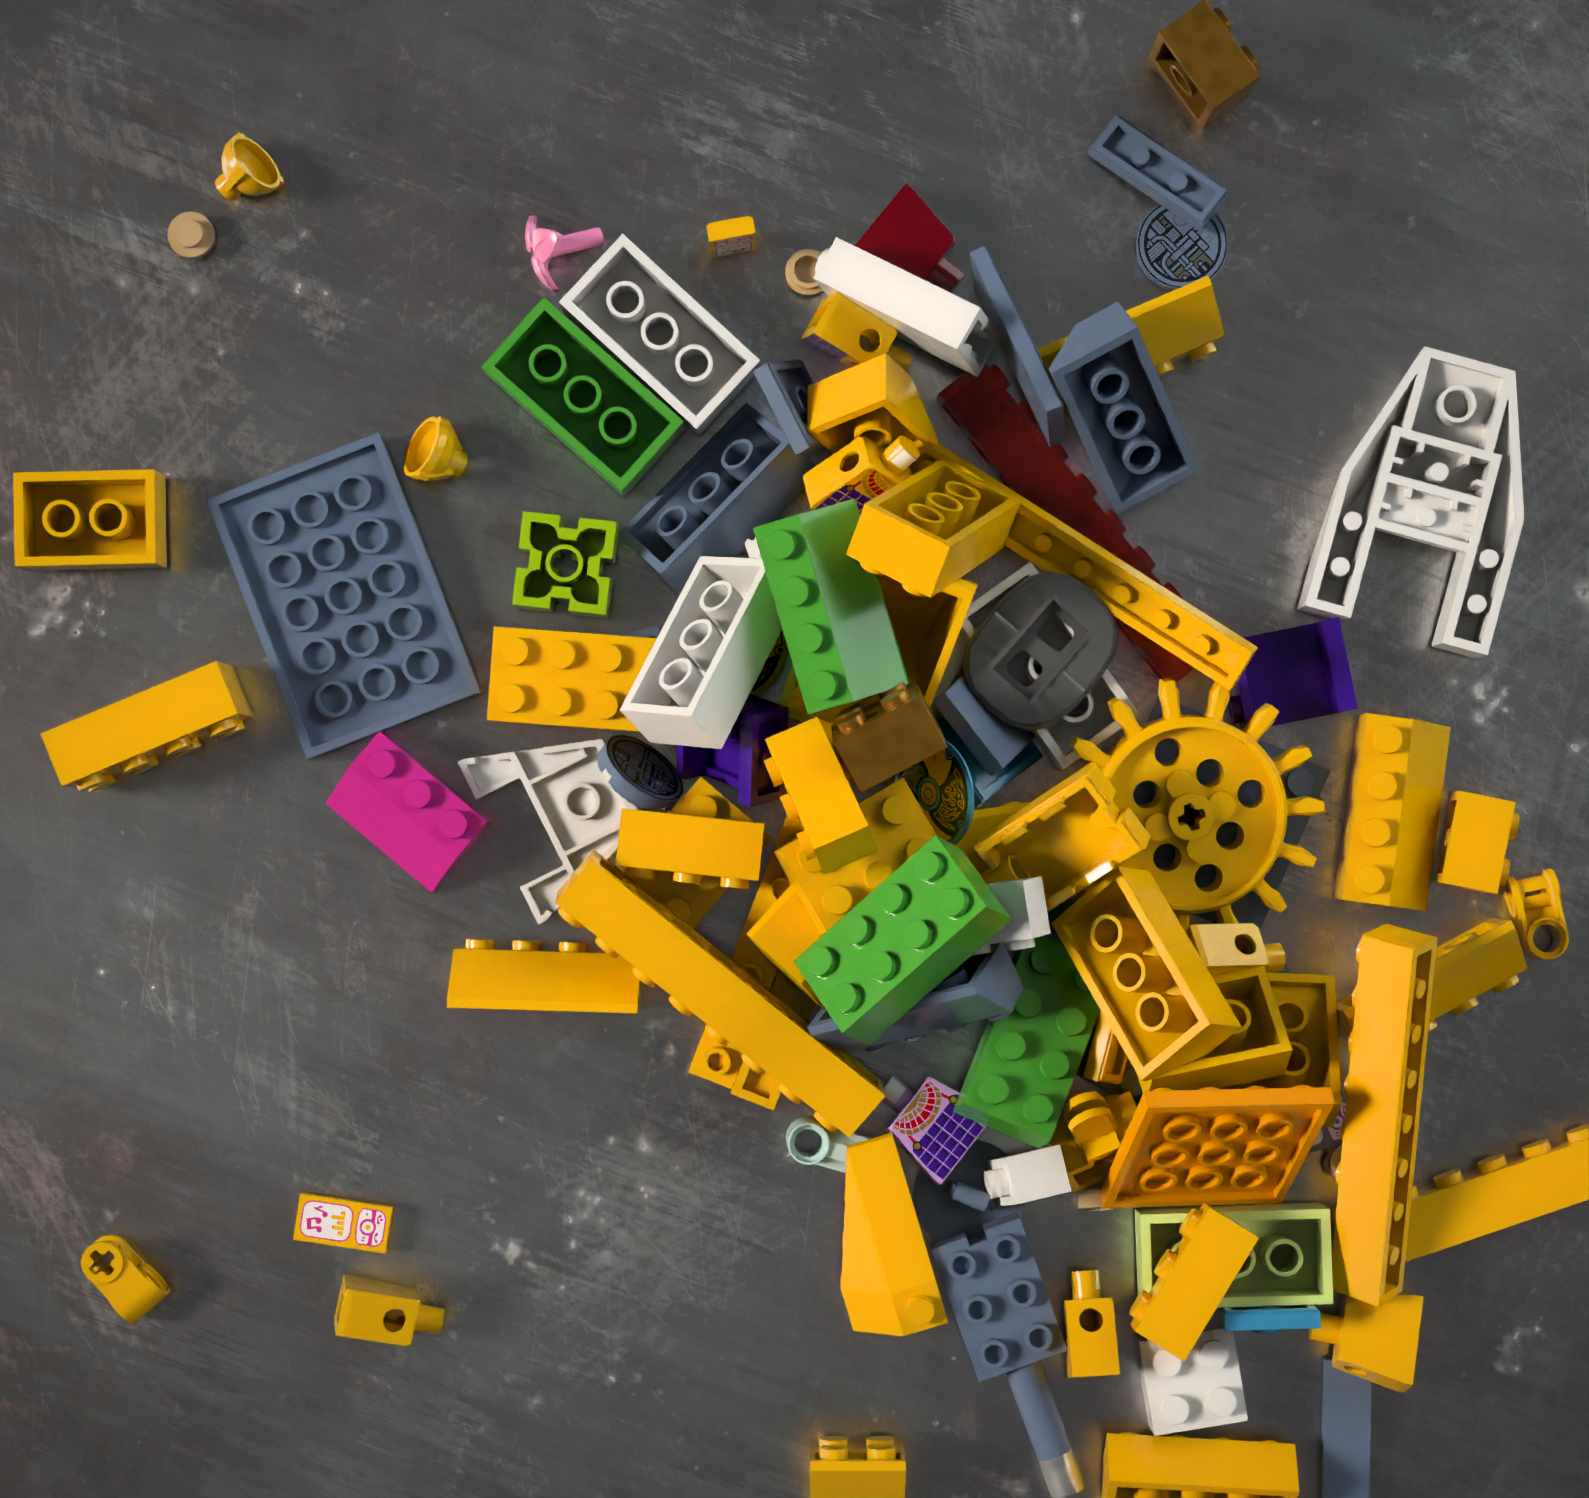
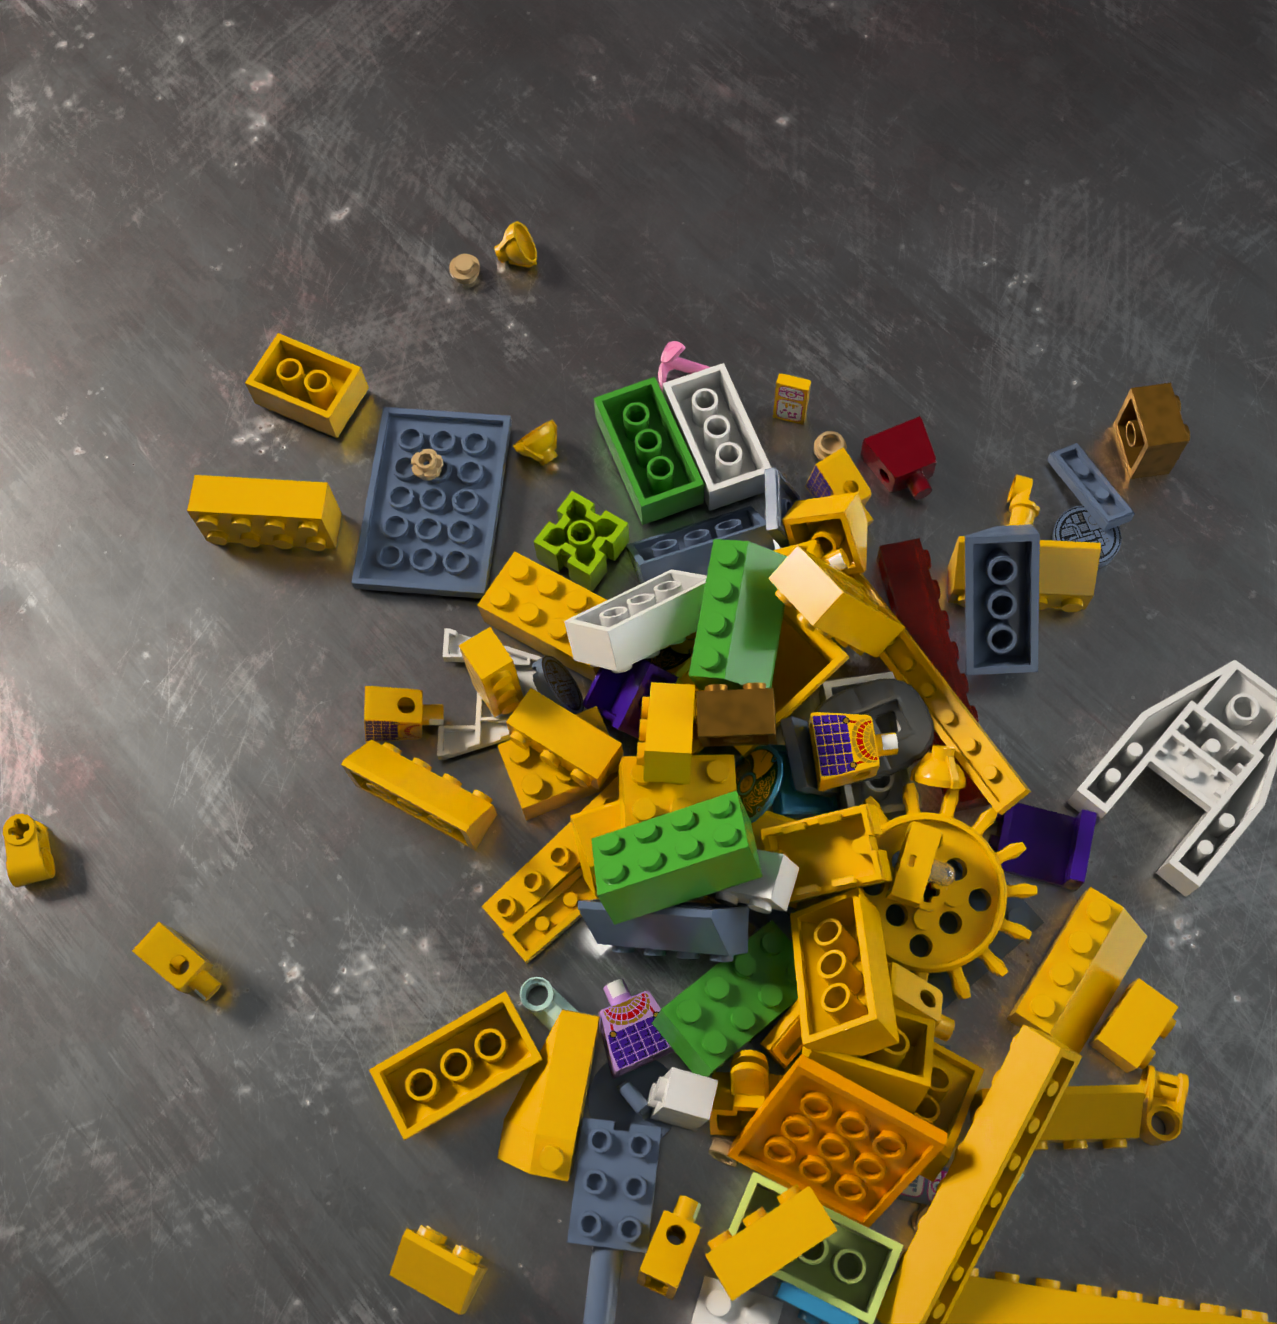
camera: 25 degrees right, 20 degrees down
tile [293,1192,394,1254] -> none
dark pink slope [326,731,492,893] -> none
yellow brick [555,849,886,1138] -> none
white brick [813,237,1001,377] -> none
sand blue tile [969,246,1066,447] -> none
none -> yellow torso [364,686,444,742]
none -> yellow slope [369,991,543,1140]
none -> tan plate [411,449,443,480]
none -> yellow brick [459,627,524,718]
none -> torso [808,712,898,791]
none -> yellow piece [886,821,956,907]
none -> yellow piece [910,745,966,789]
none -> yellow connector [1006,474,1040,526]

